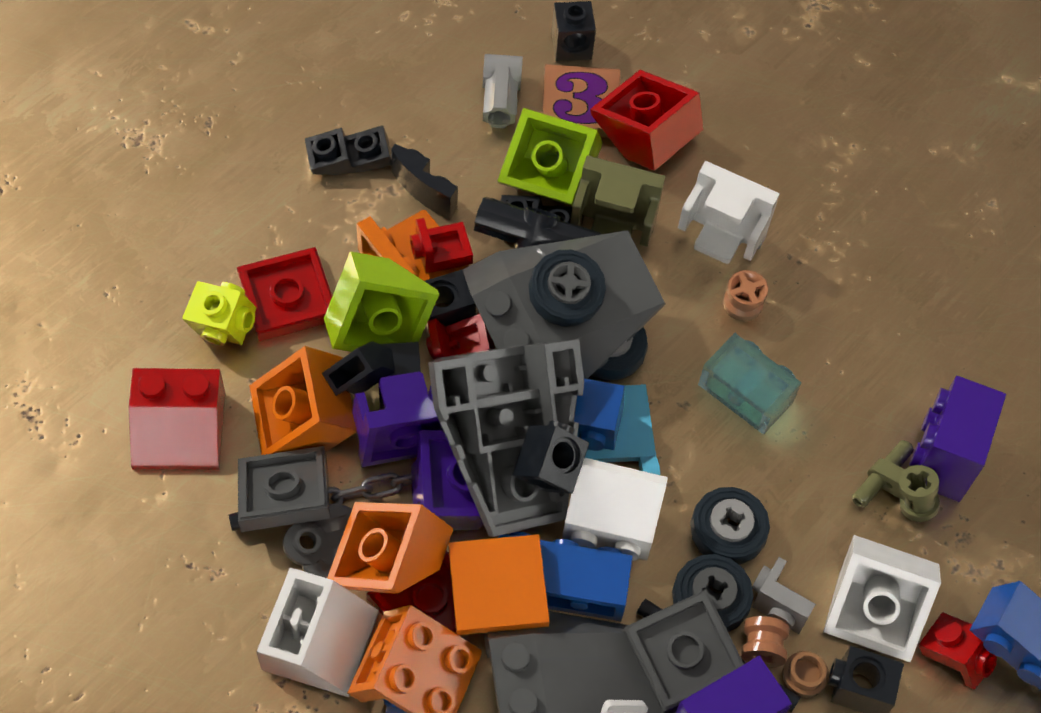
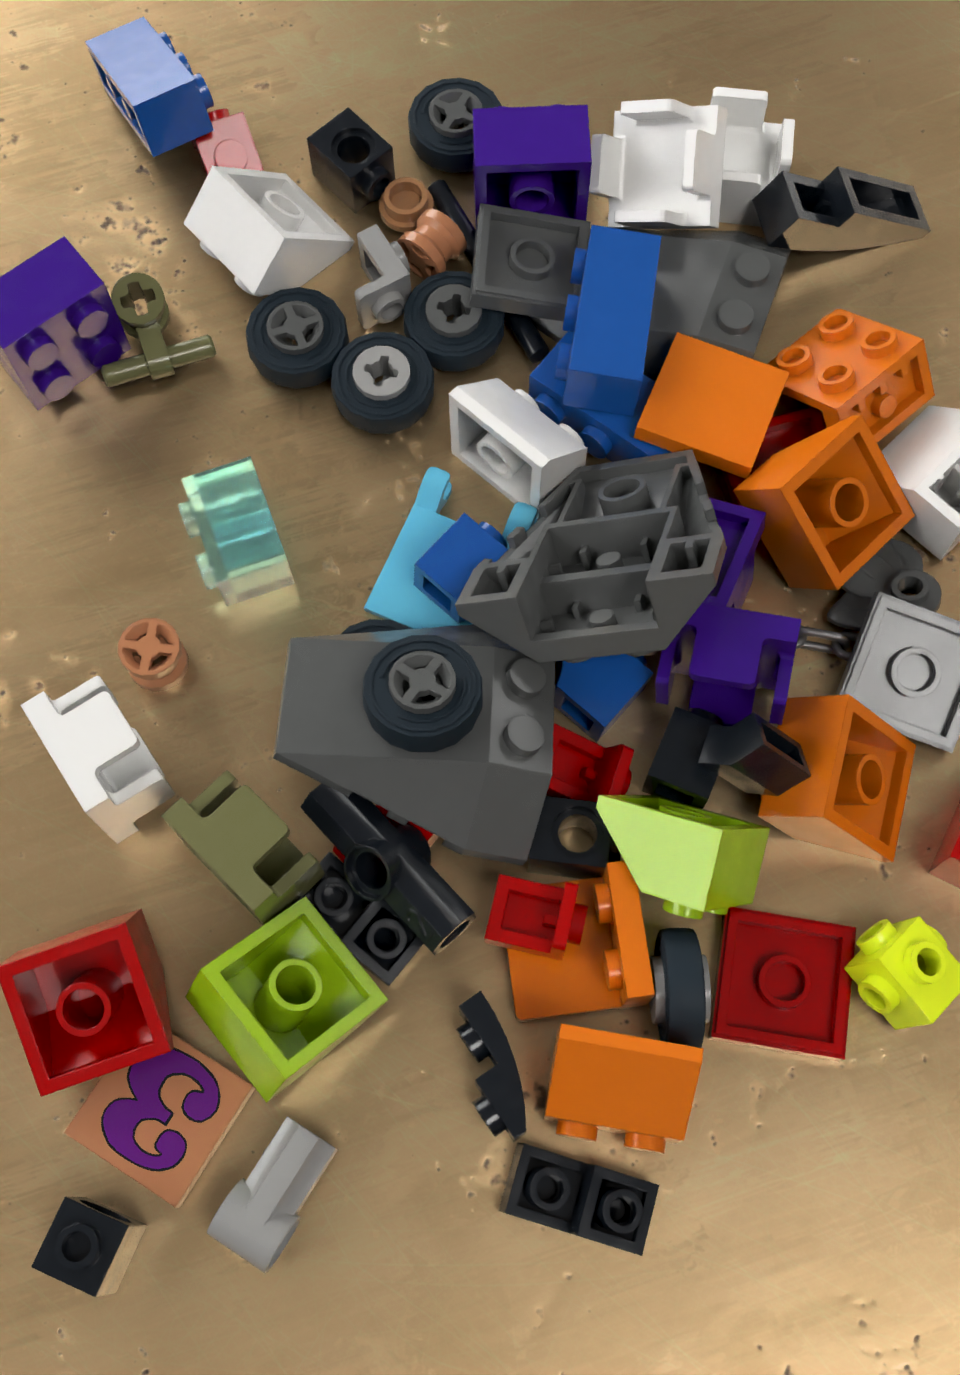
camera: 145 degrees left, 10 degrees up
black brick [512,421,589,494] -> none
none -> black wheel [246,287,349,389]
none -> orange slope [543,1023,704,1154]
none -> blue brick [554,225,662,416]
none -> black wheel [649,928,711,1048]

